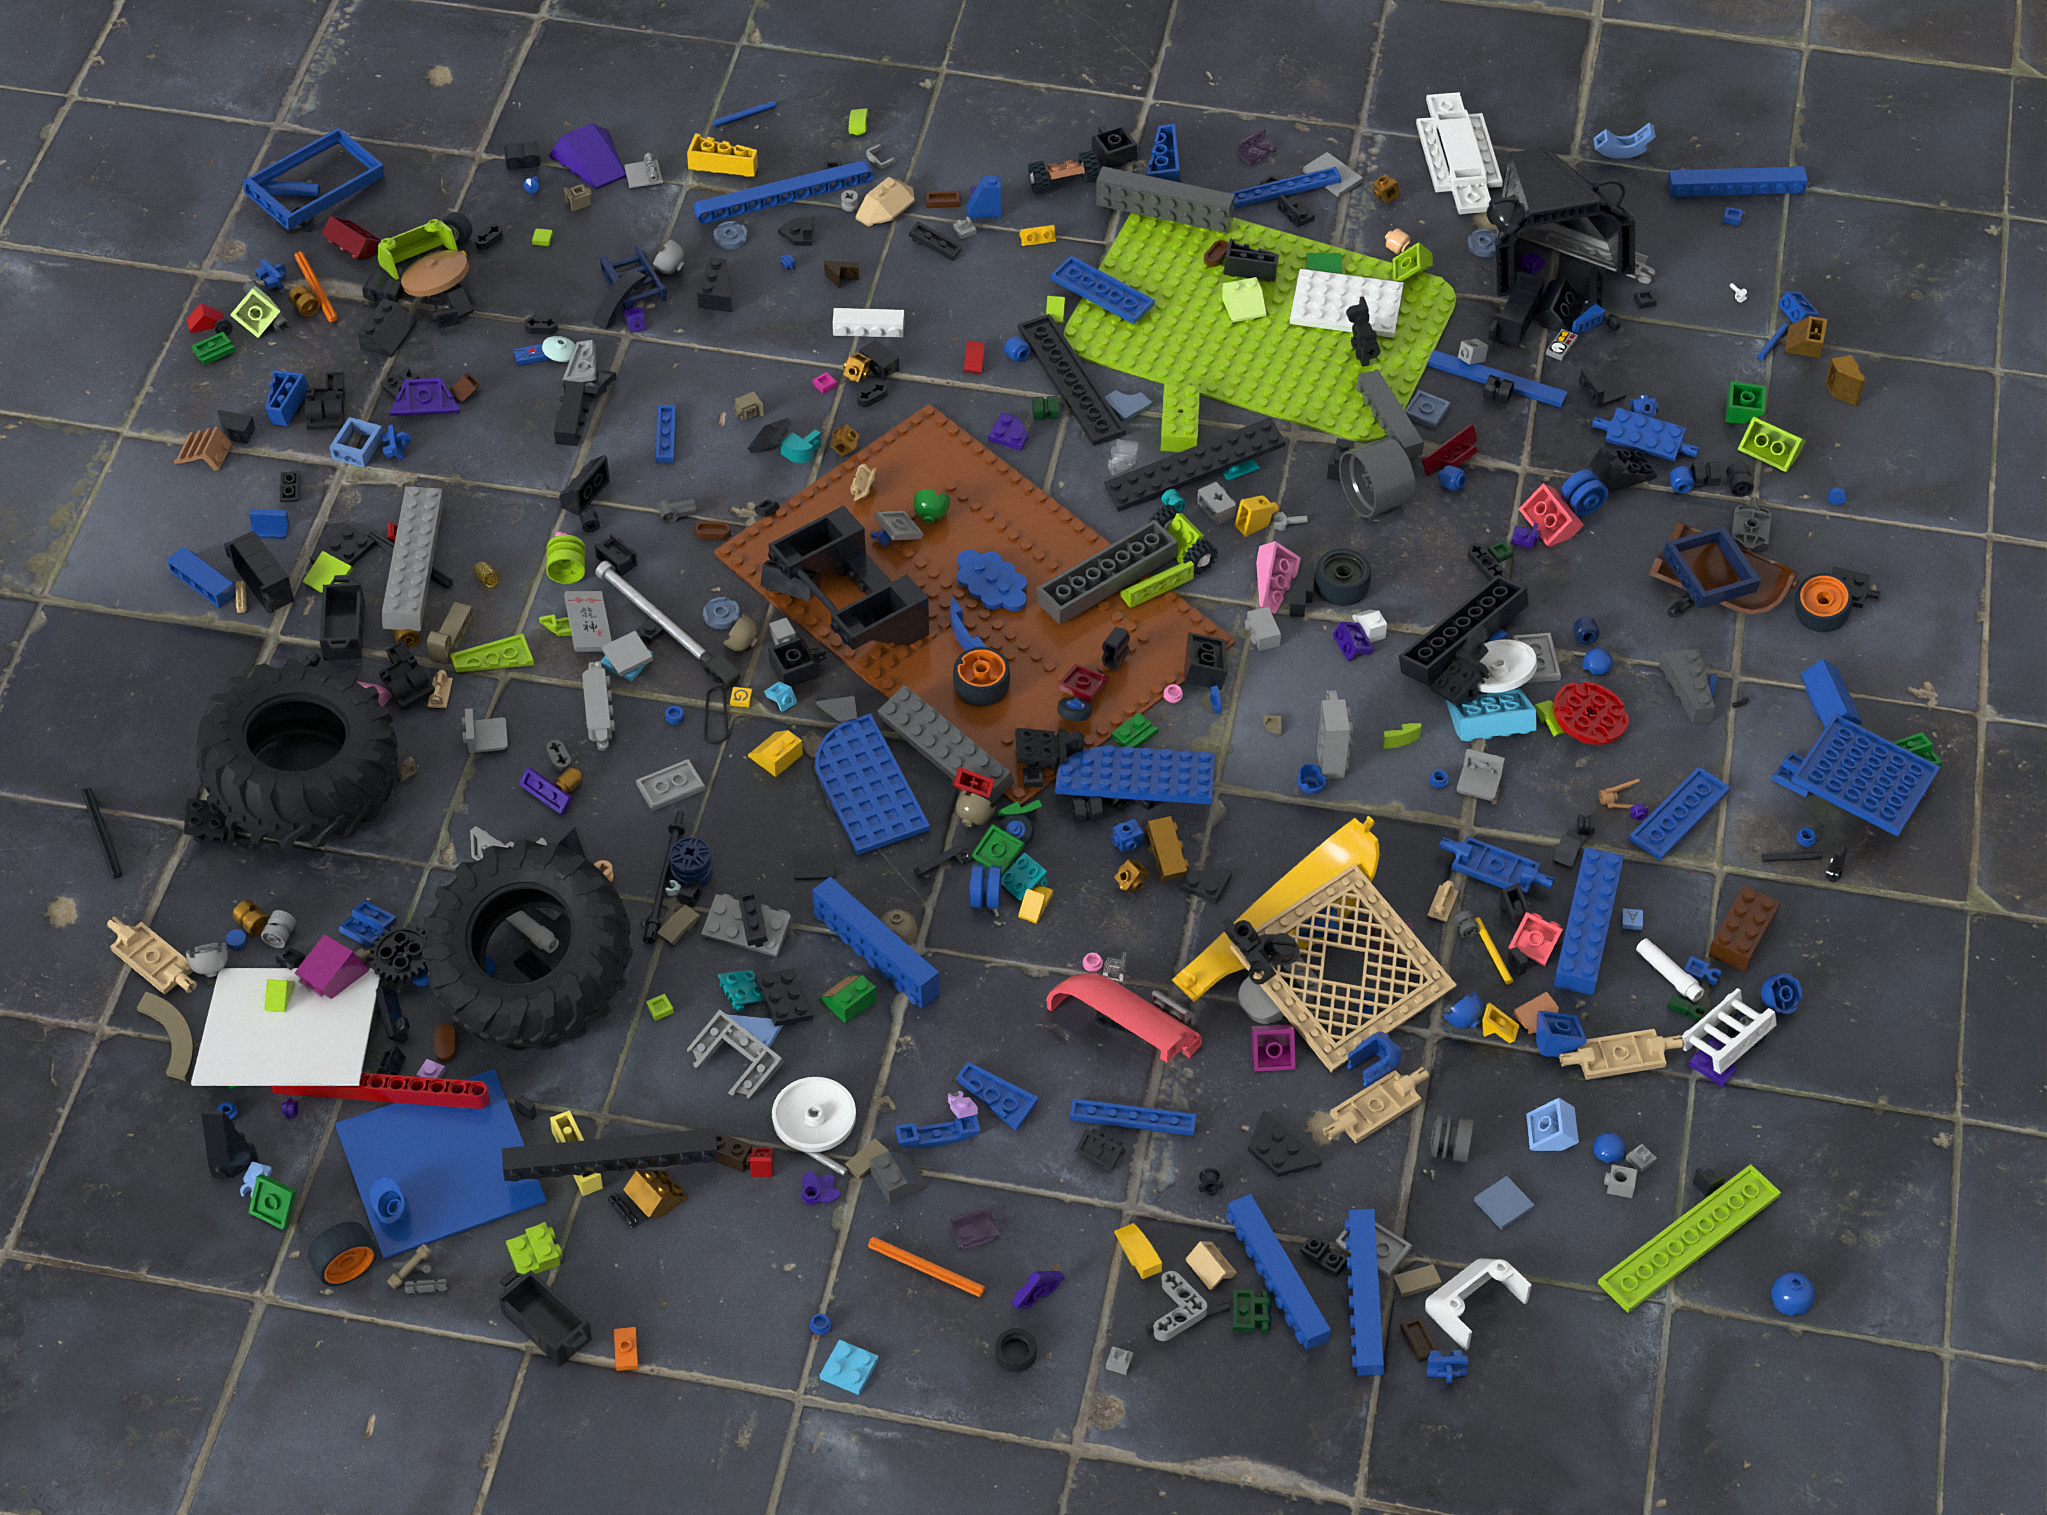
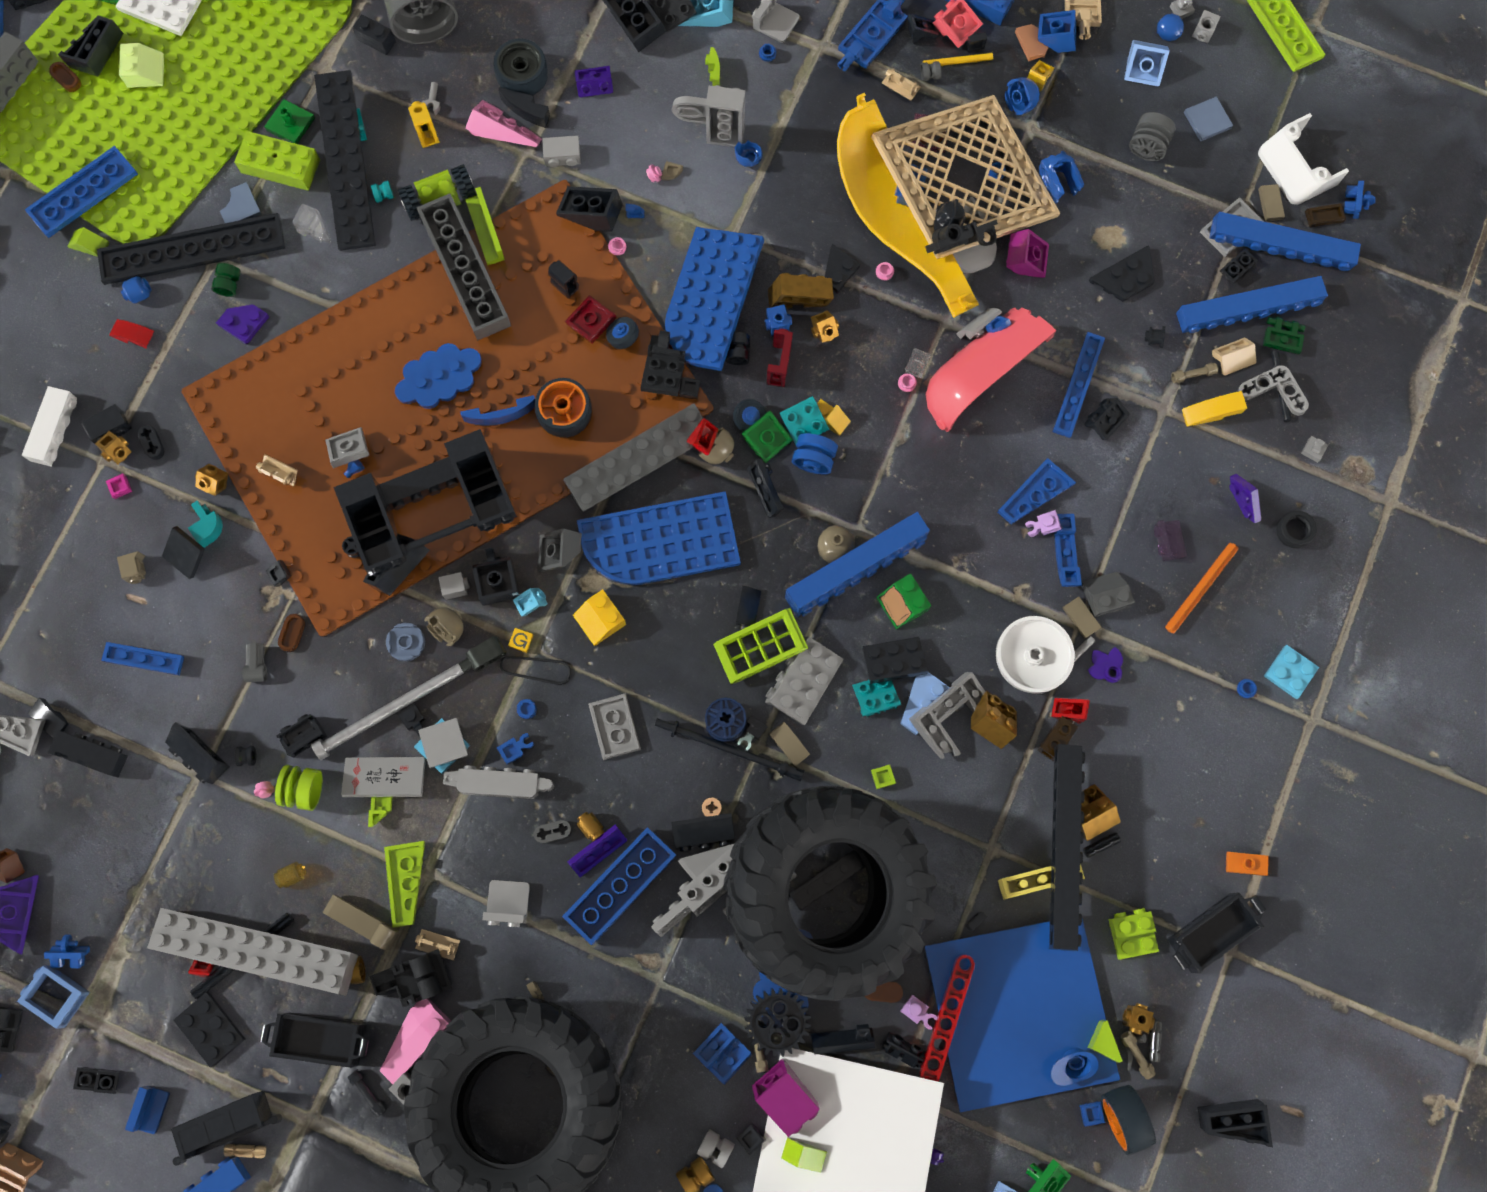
camera: 80 degrees left, 25 degrees up
lime tile [303,551,354,593] -> none
black hinge [738,890,768,948] -> none
green cylinder [913,490,950,523] -> none
green slope [996,799,1042,817] -> none
green plate [1111,712,1158,748] -> none
light grey brick [1197,482,1237,525] -> none
tan plate [1323,1067,1429,1143] -> none
white slope [1352,610,1387,643] -> none
none -> green tile [264,99,315,144]
none -> blue plate [497,733,535,765]
none -> blue brick [562,827,677,945]
none -> bright pink plate [646,164,662,183]
none -> lime piece [713,608,808,685]
none -> dark red panel [766,329,793,388]
none -> bright pink plate [876,262,894,280]
none -> pearl gold slope [971,691,1017,749]
none -> blue tile [985,316,1012,333]
none -> lime slope [1087,1020,1122,1063]
none -> pearl gold brick [1123,1003,1155,1035]
none -> dark tan bar [1171,363,1218,383]
none -> black wedge [1197,1099,1273,1148]

